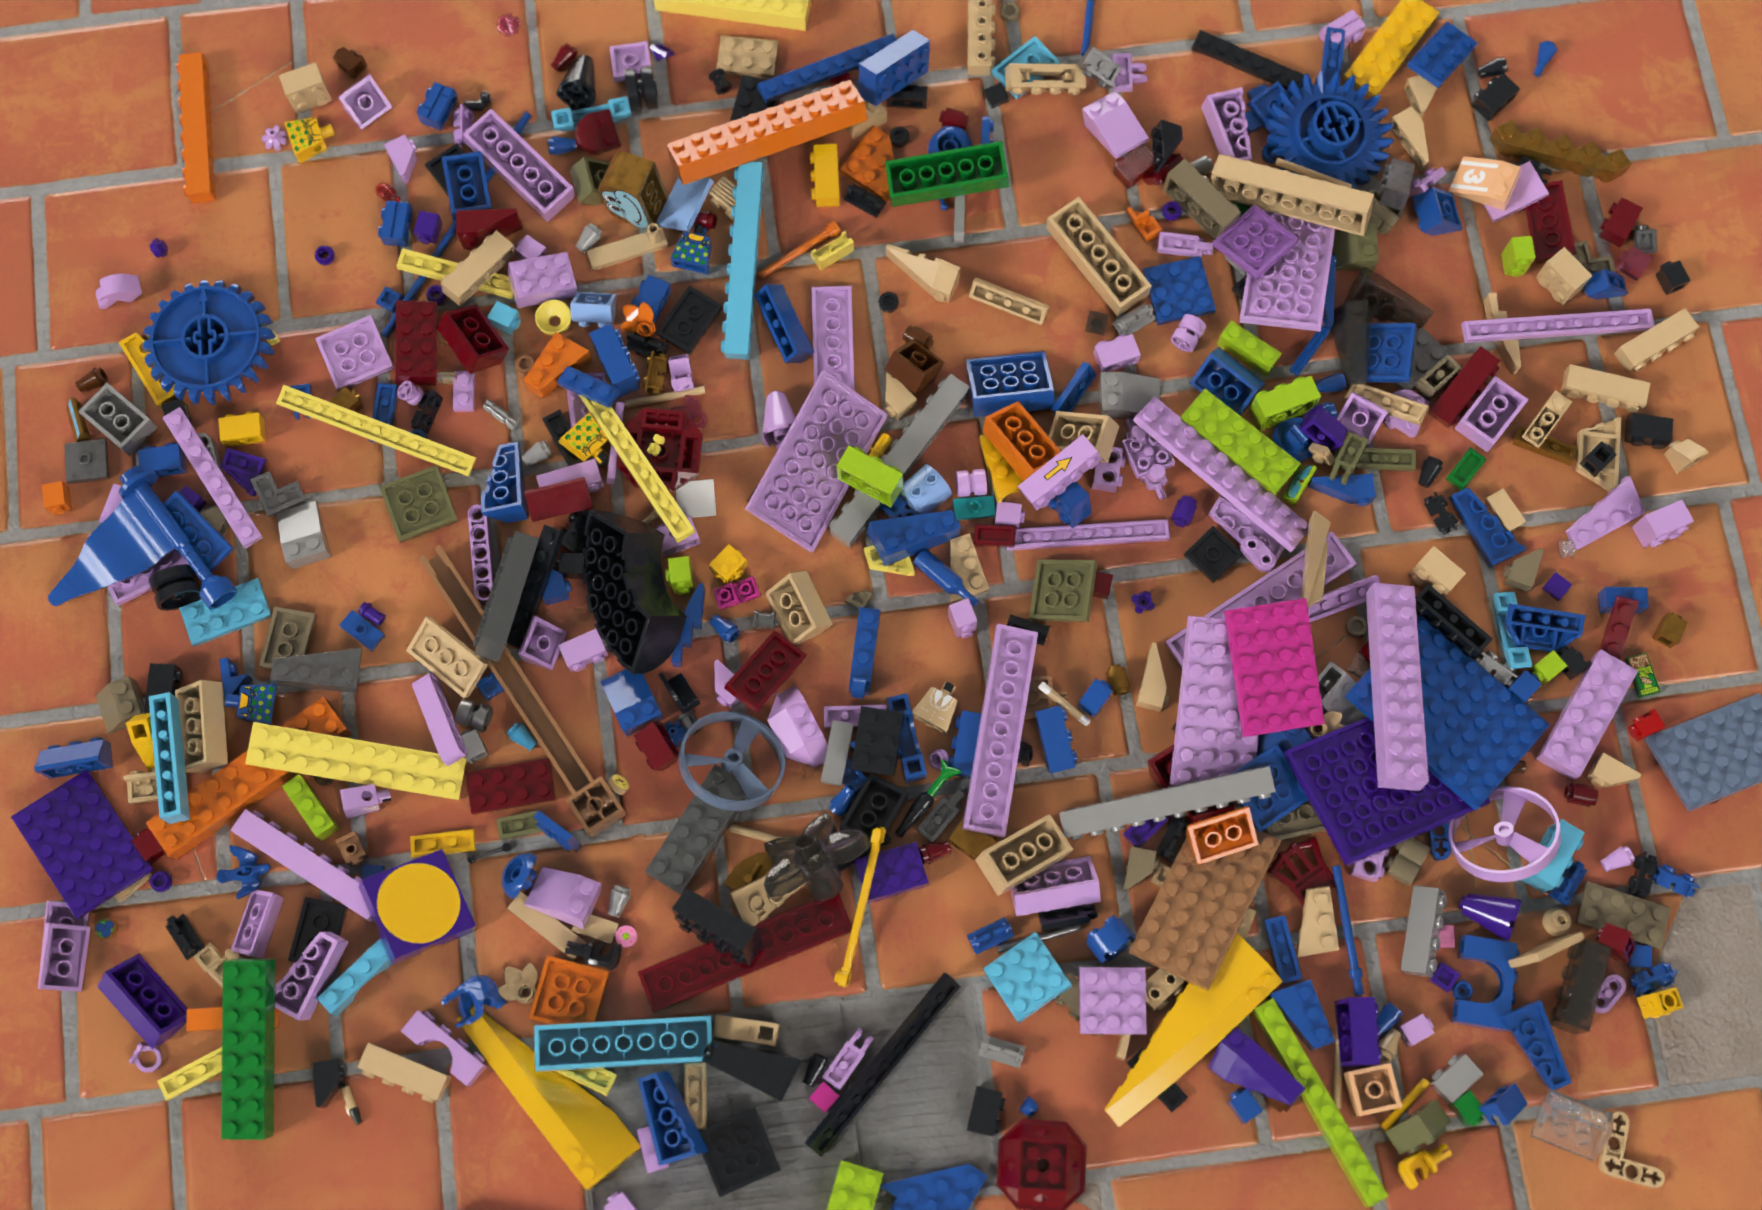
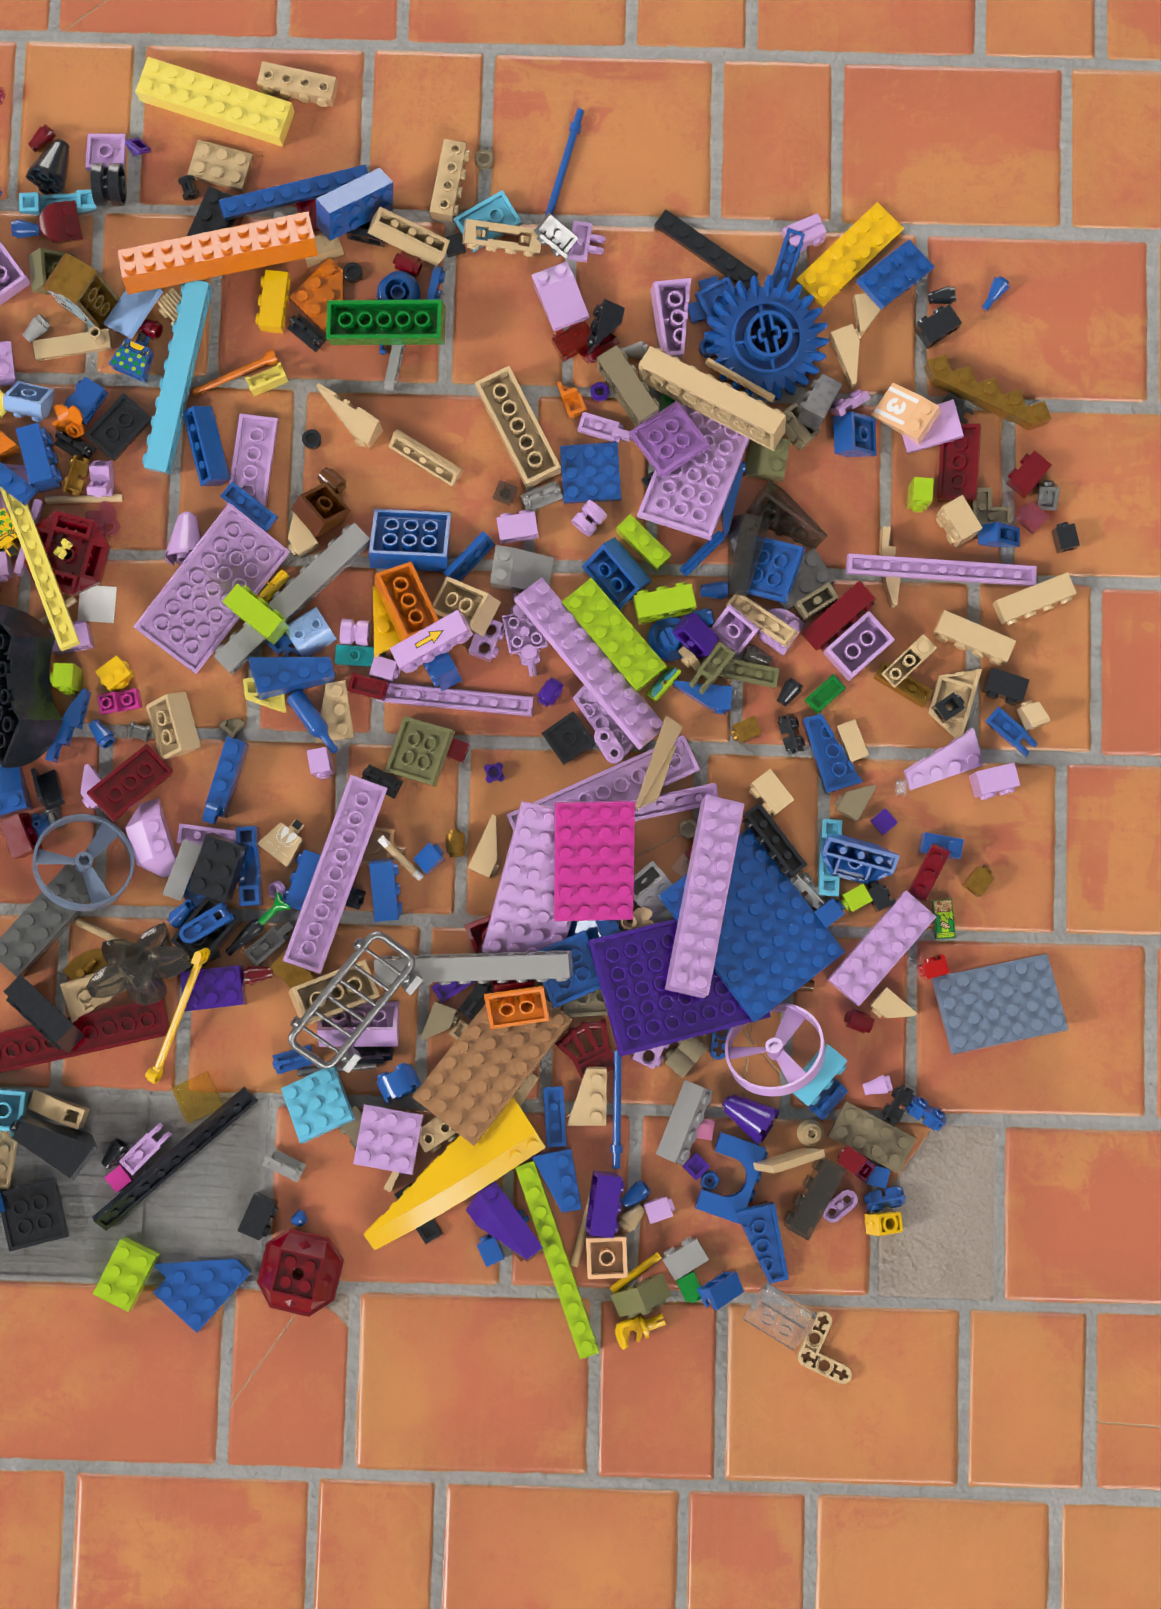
camera: 10 degrees right, 10 degrees up
none -> clear yellow tile [171,1071,223,1124]
none -> blue plate [179,902,235,944]
none -> blue plate [220,481,278,533]
none -> flat silver bar [288,931,423,1073]
none -> tan brick [367,207,450,266]
none -> pearl gold brick [730,716,762,745]
none -> clear smoke cone [742,644,773,666]
none -> blue hinge [984,706,1037,756]

